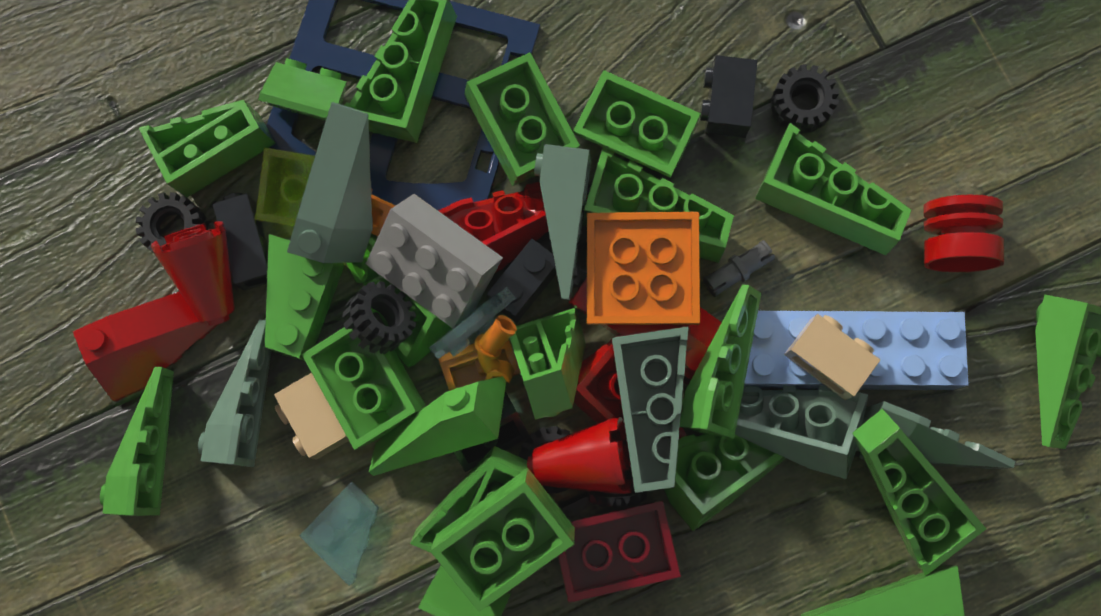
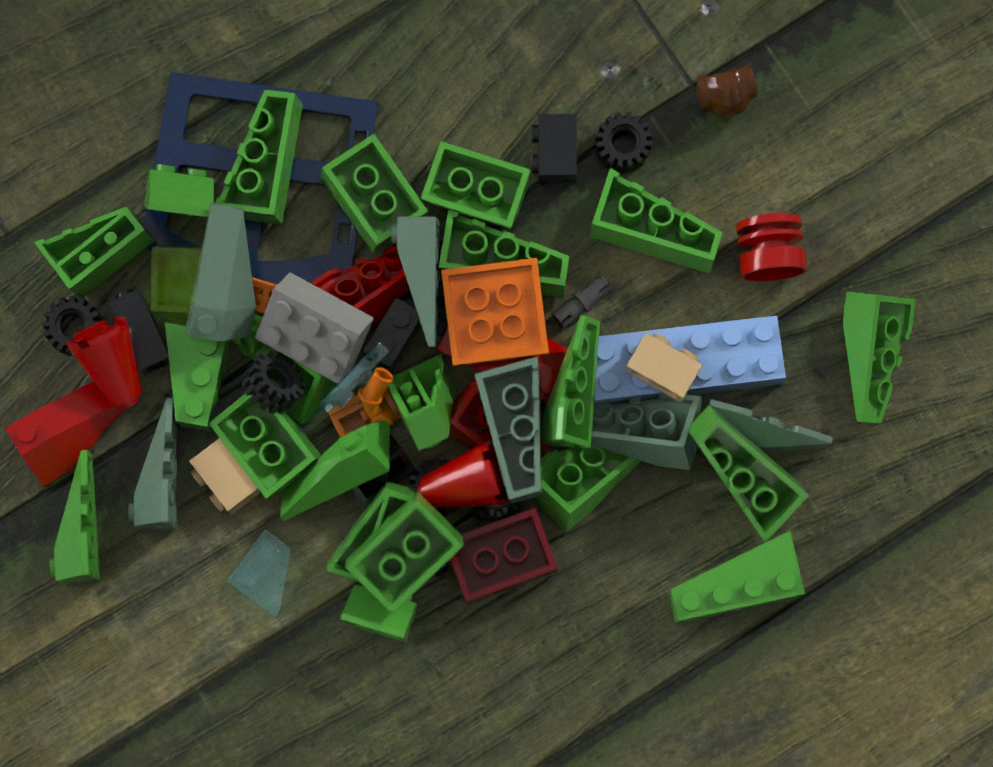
camera: 10 degrees left, 0 degrees up
none -> reddish brown hair [696,66,757,118]

